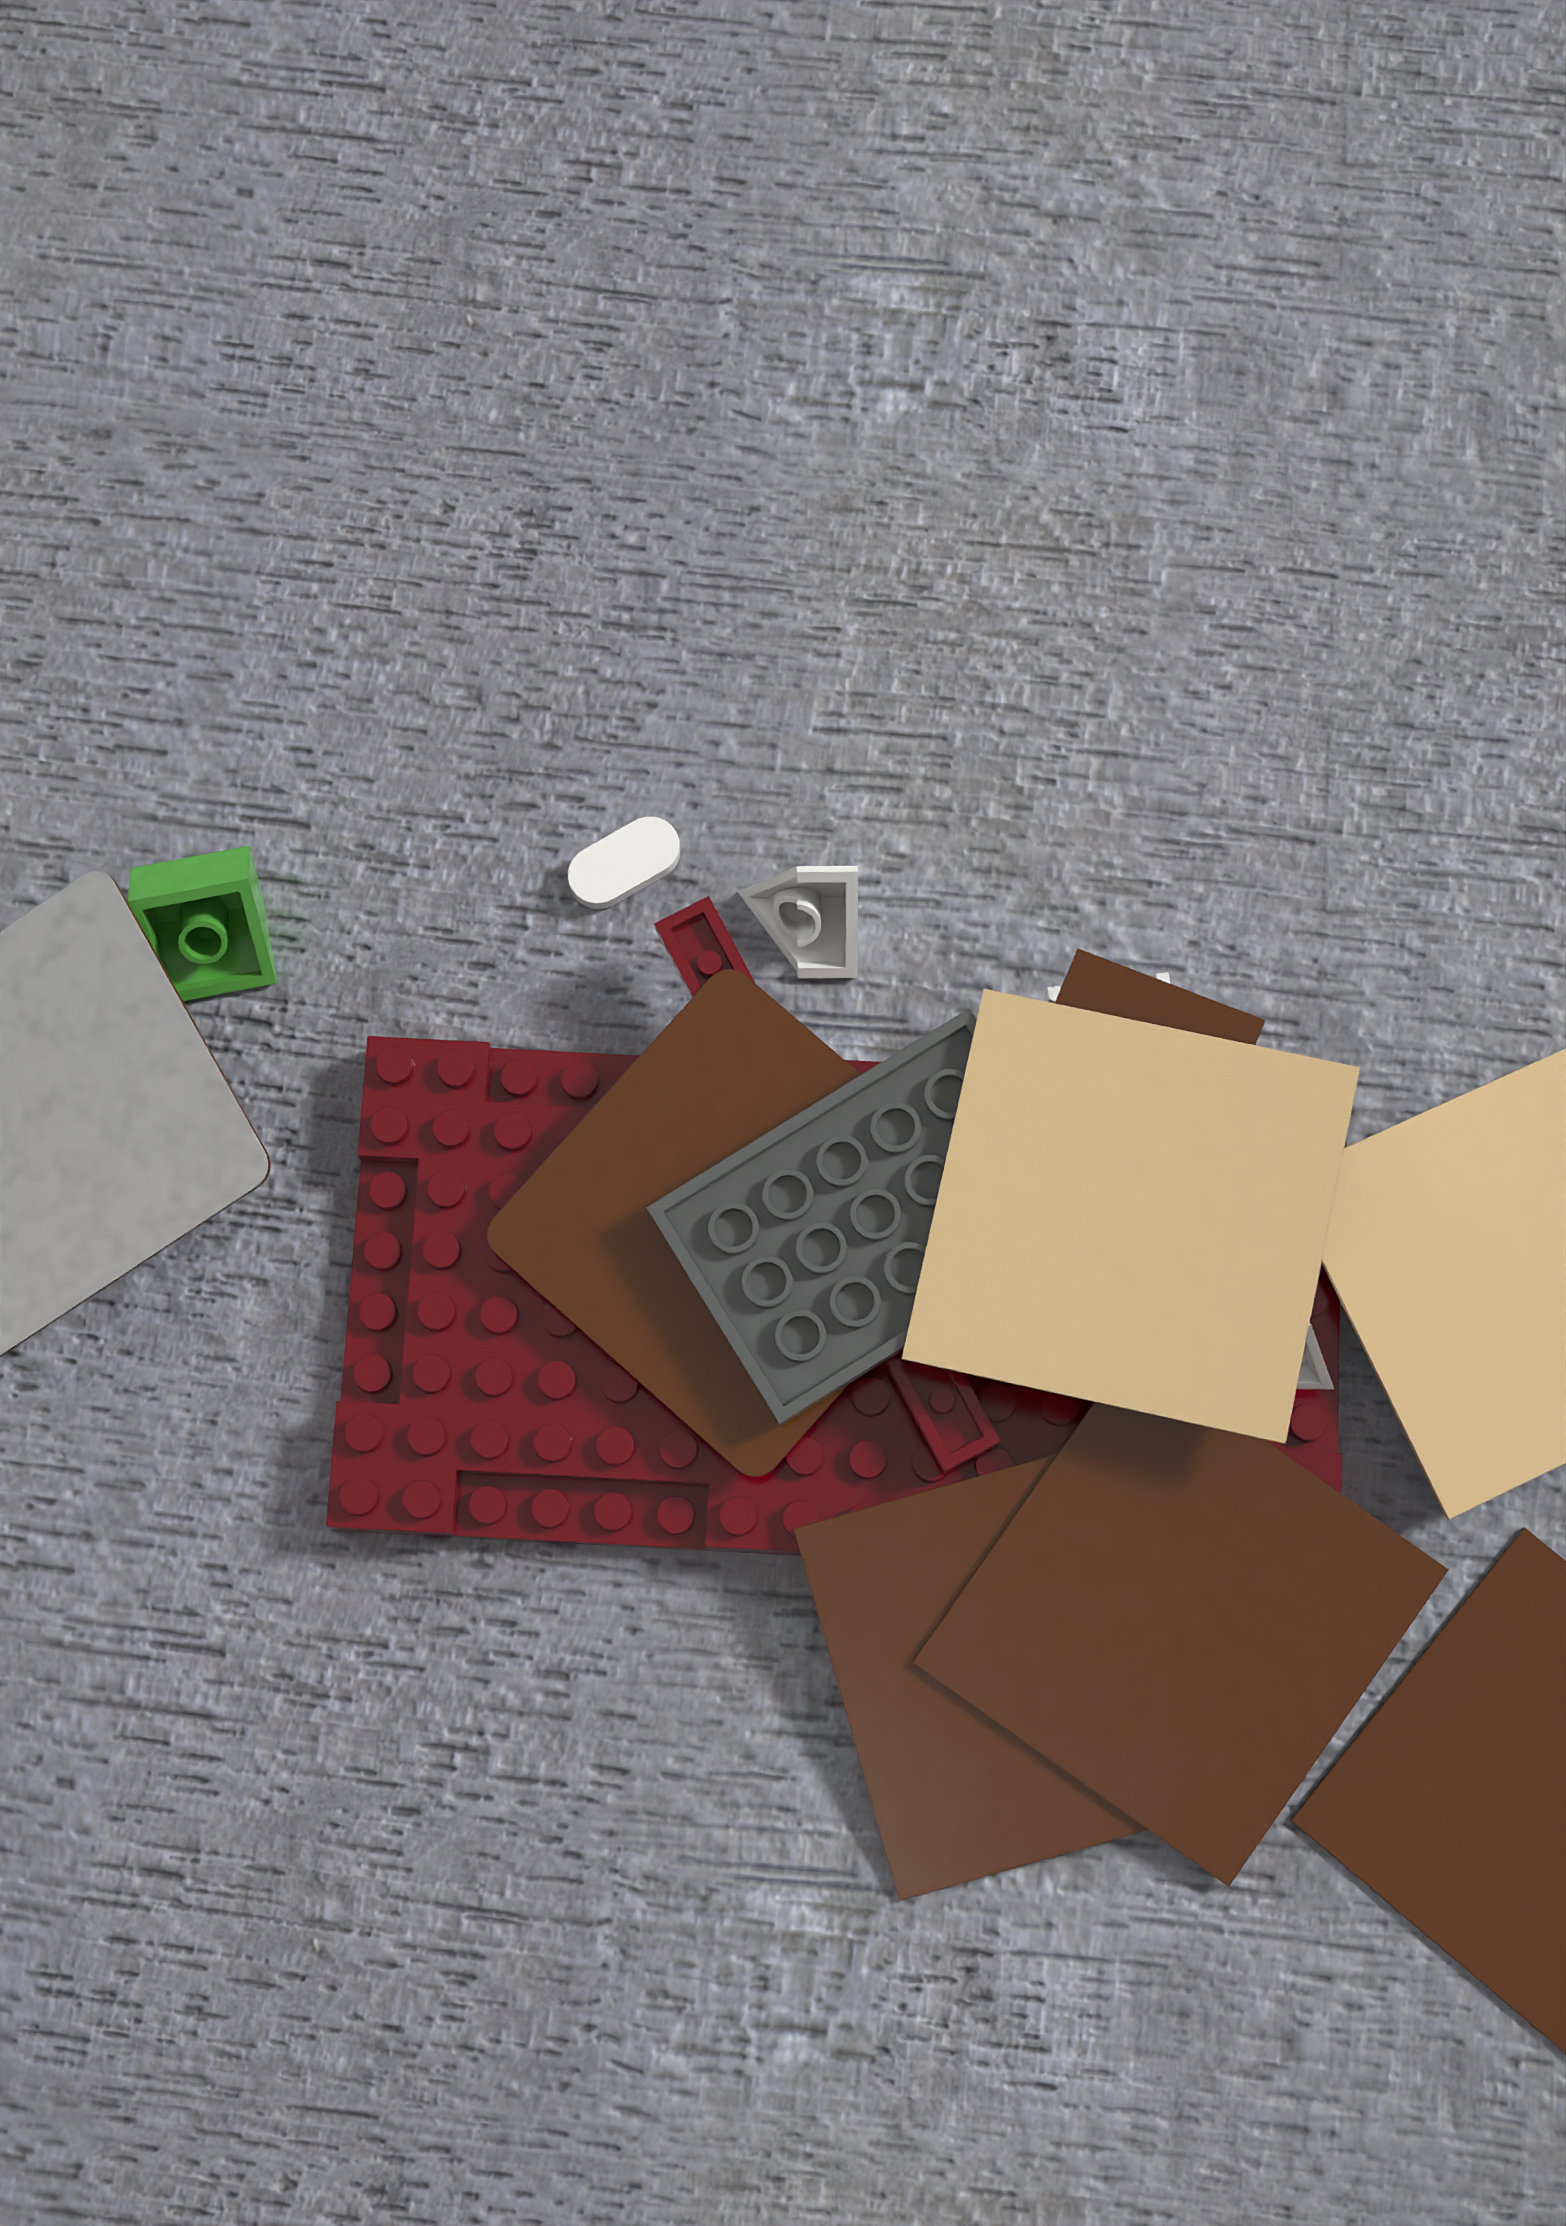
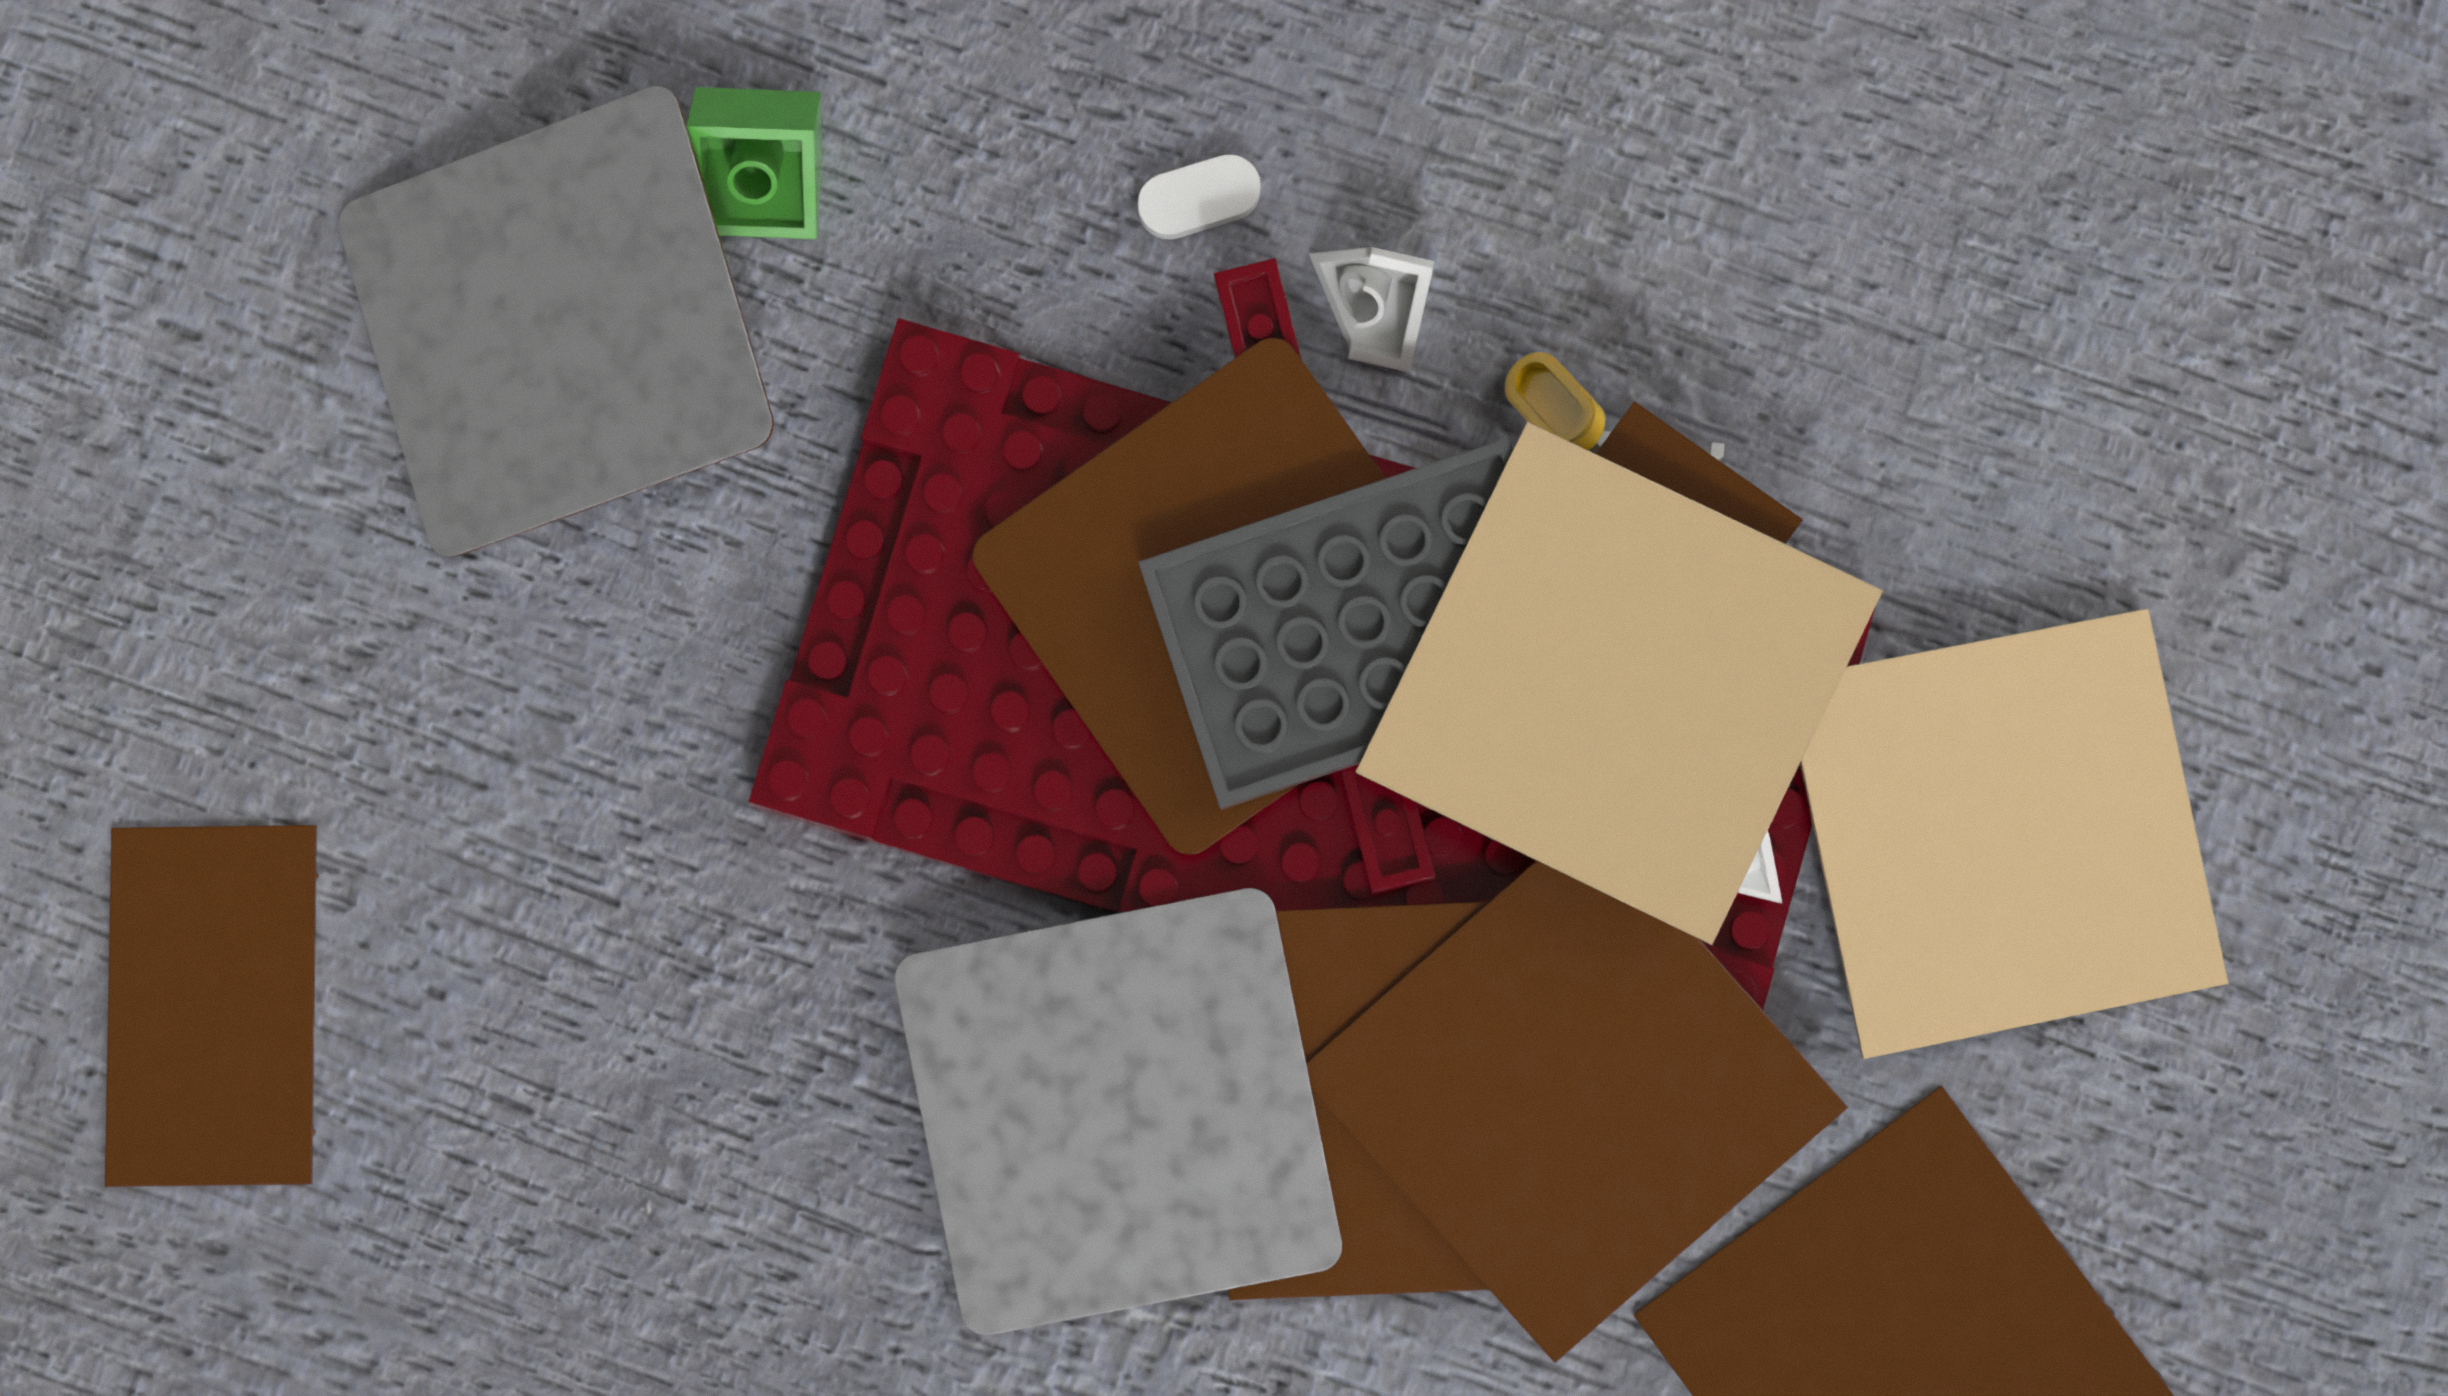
camera: 10 degrees right, 5 degrees up
none -> flat silver piece [895,888,1342,1335]
none -> yellow tile [1505,352,1605,450]

